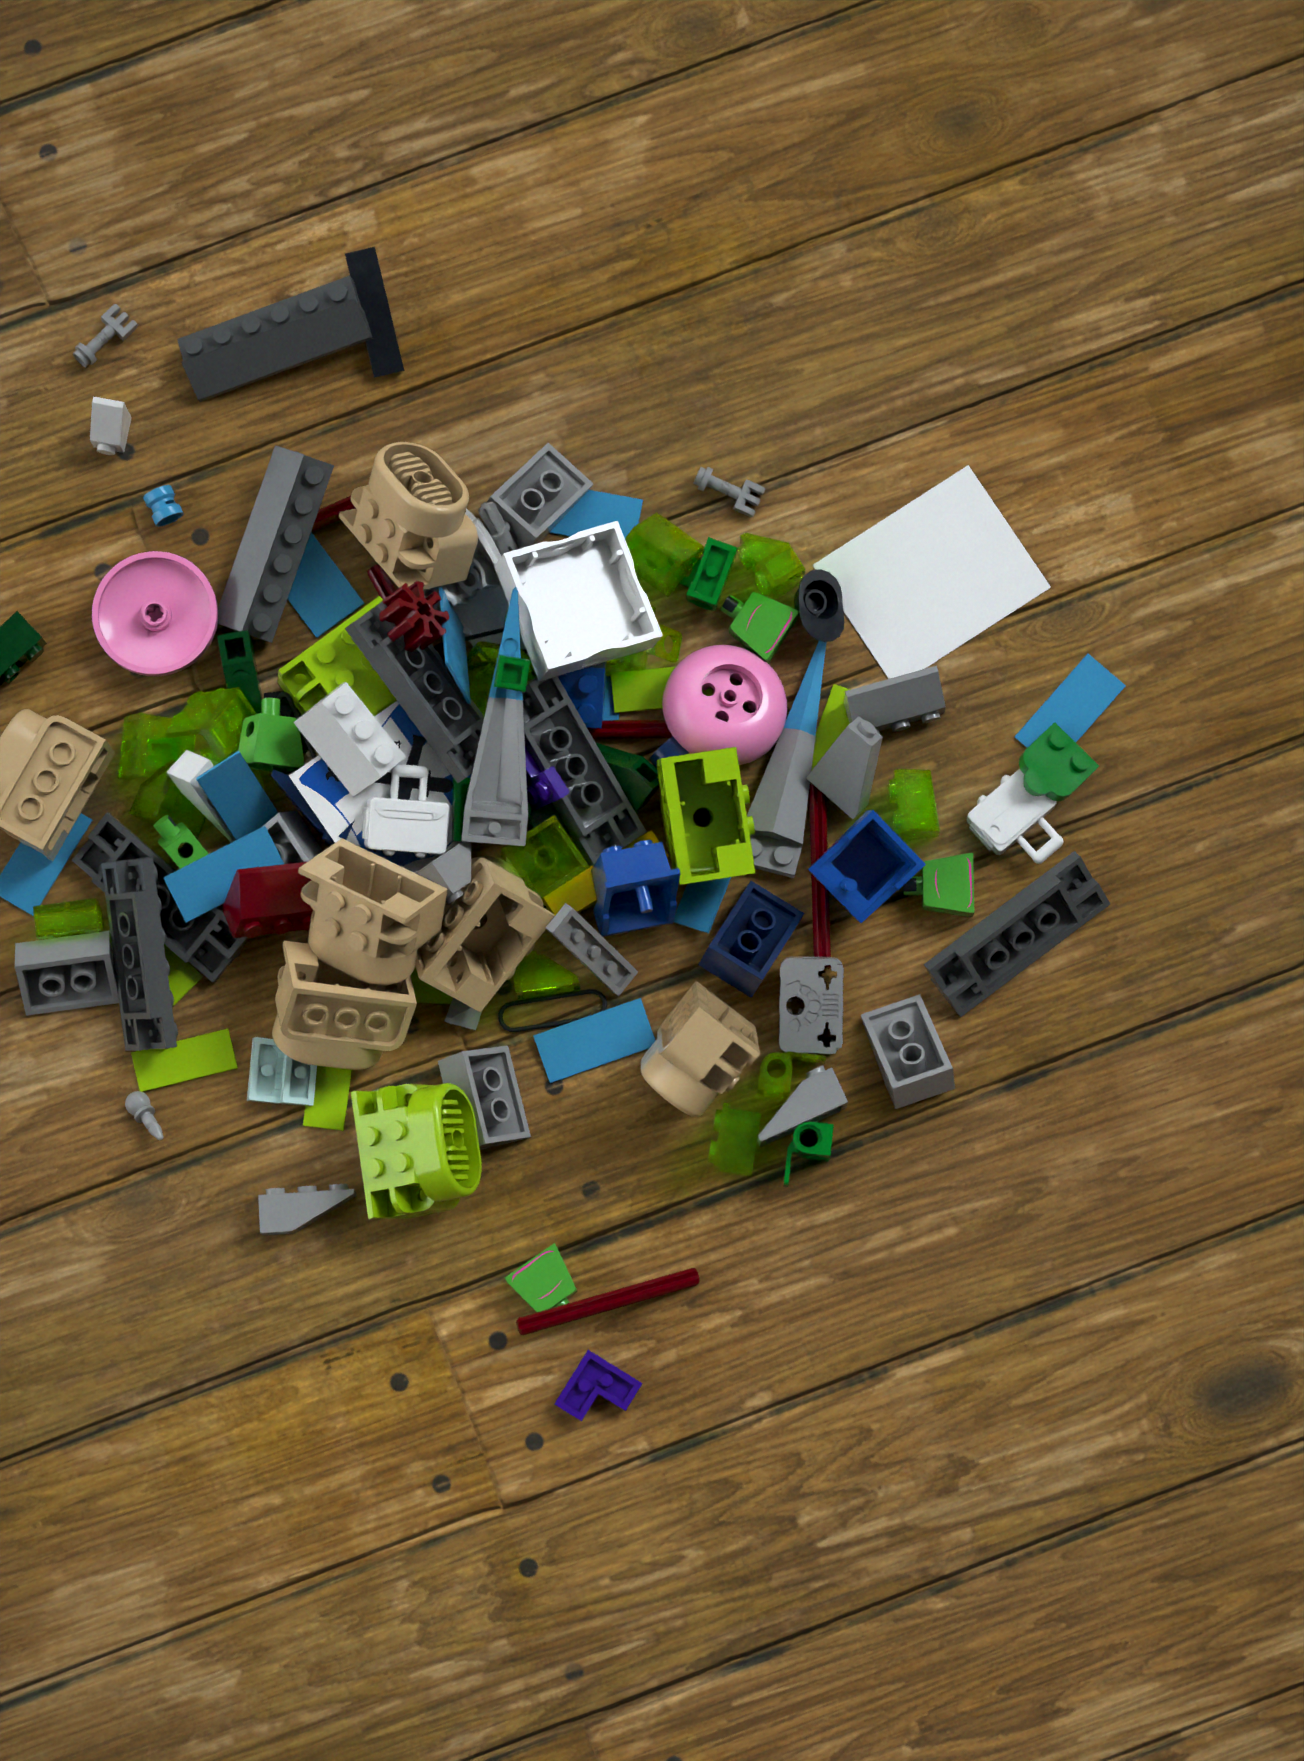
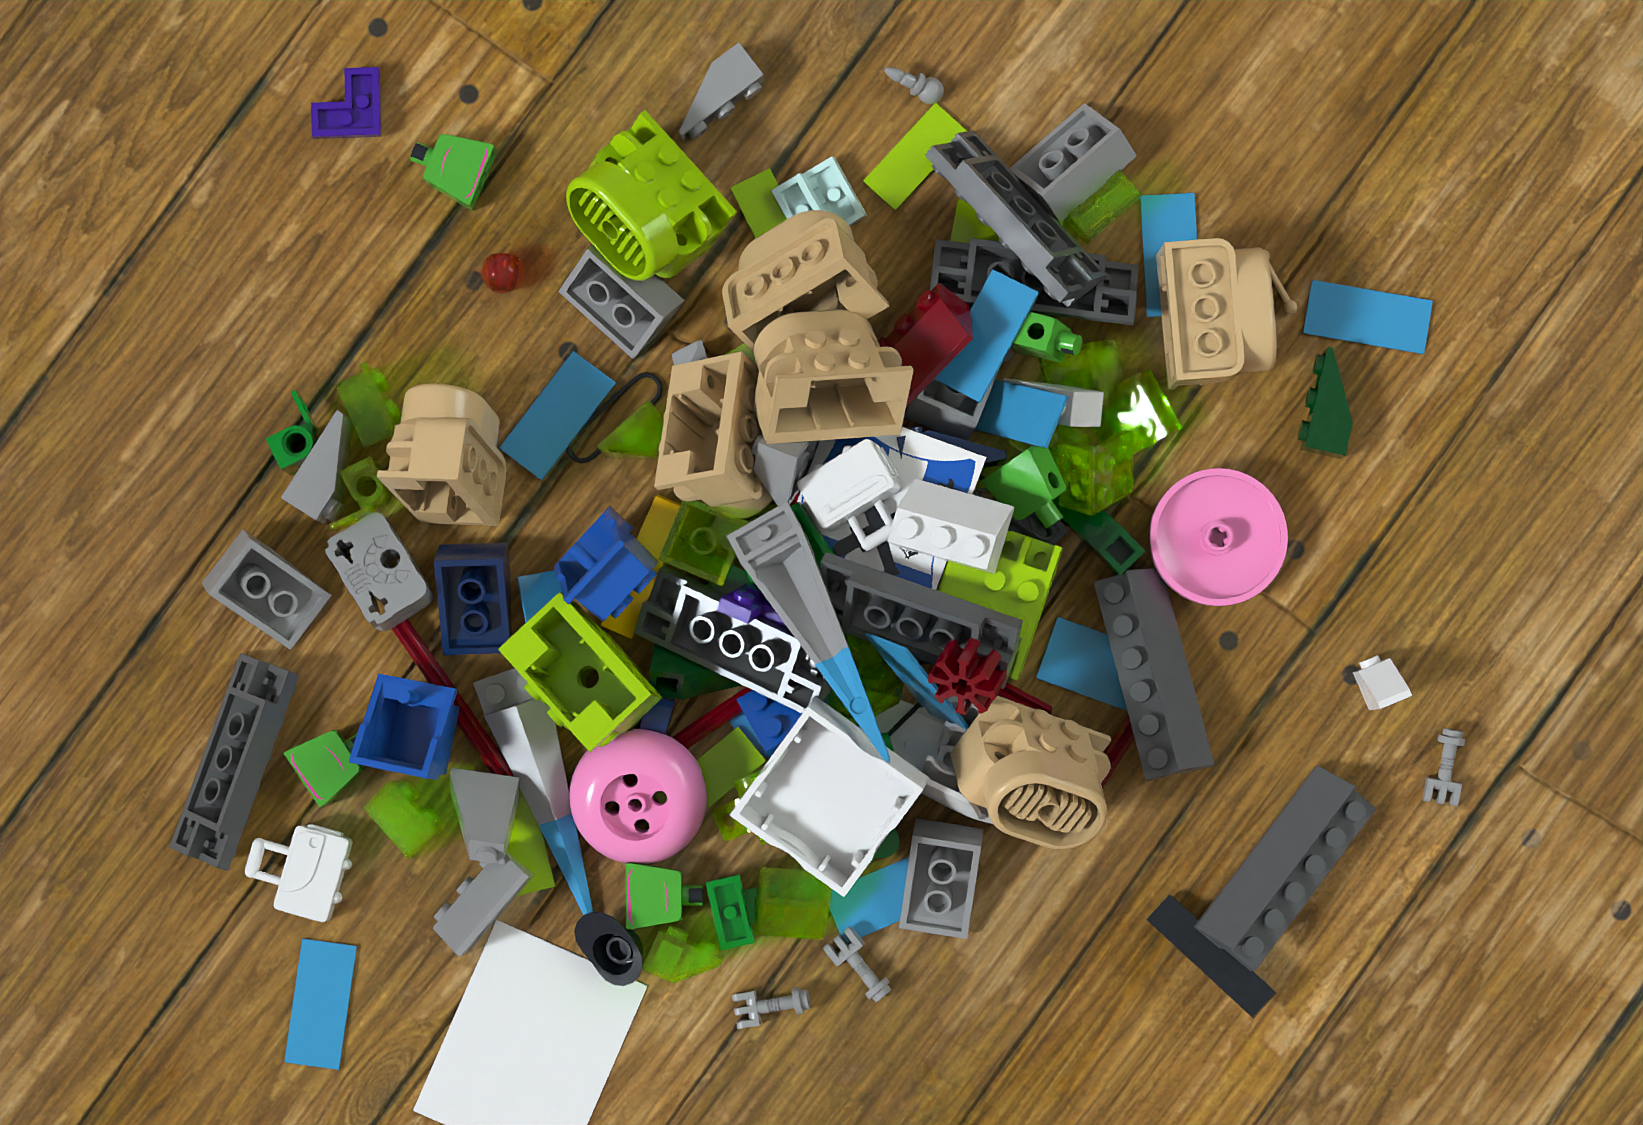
camera: 140 degrees right, 5 degrees up
dark azure wheel [143,485,184,527] -> none
light grey axle [478,501,519,556] -> none
green tile [493,654,531,692] -> none
dark red axle [516,1268,700,1335] -> none
light grey plate [546,903,638,996] -> none
green plate [1019,722,1099,801] -> none
none -> clear red piece [481,253,524,294]
none -> light grey hinge [823,926,892,1003]

